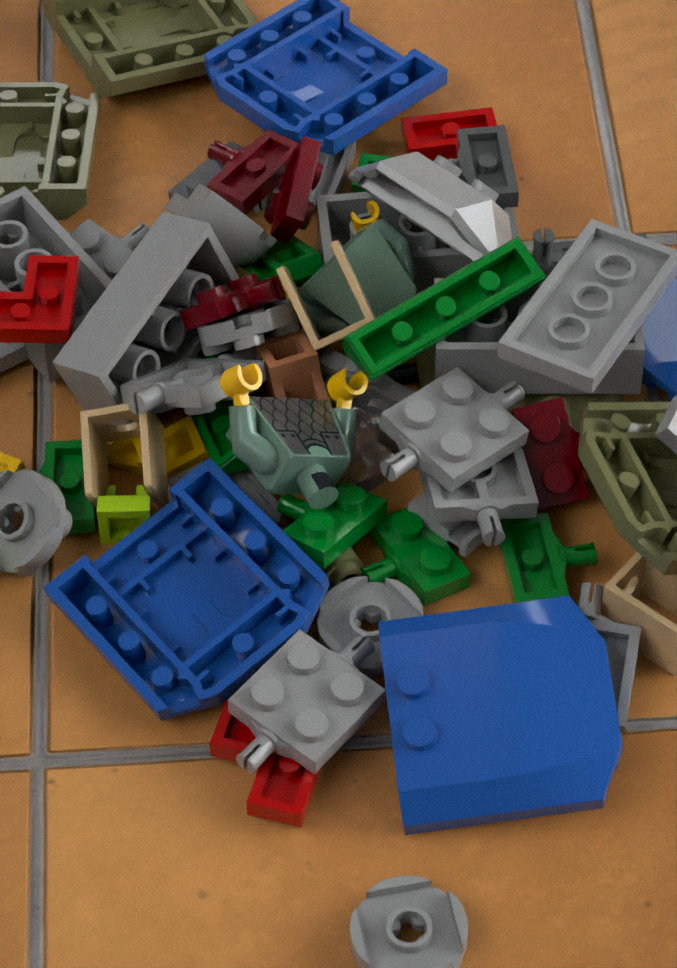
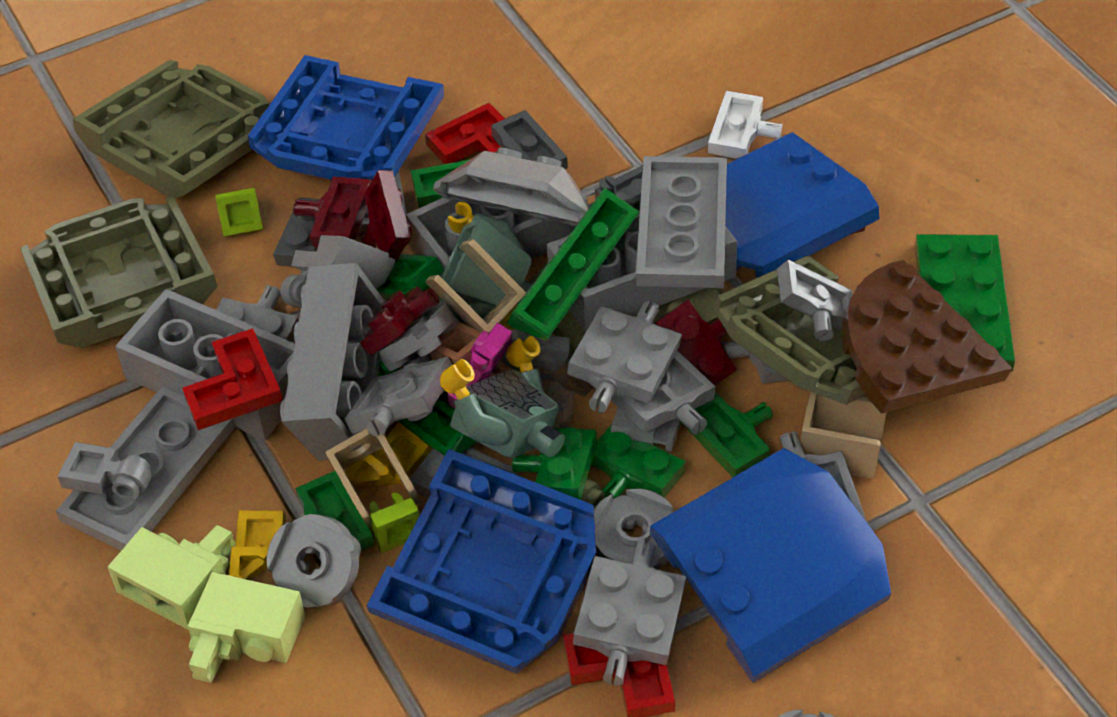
camera: 25 degrees left, 0 degrees up
none -> lime tile [215,188,263,236]
none -> dark pink plate [447,323,512,409]

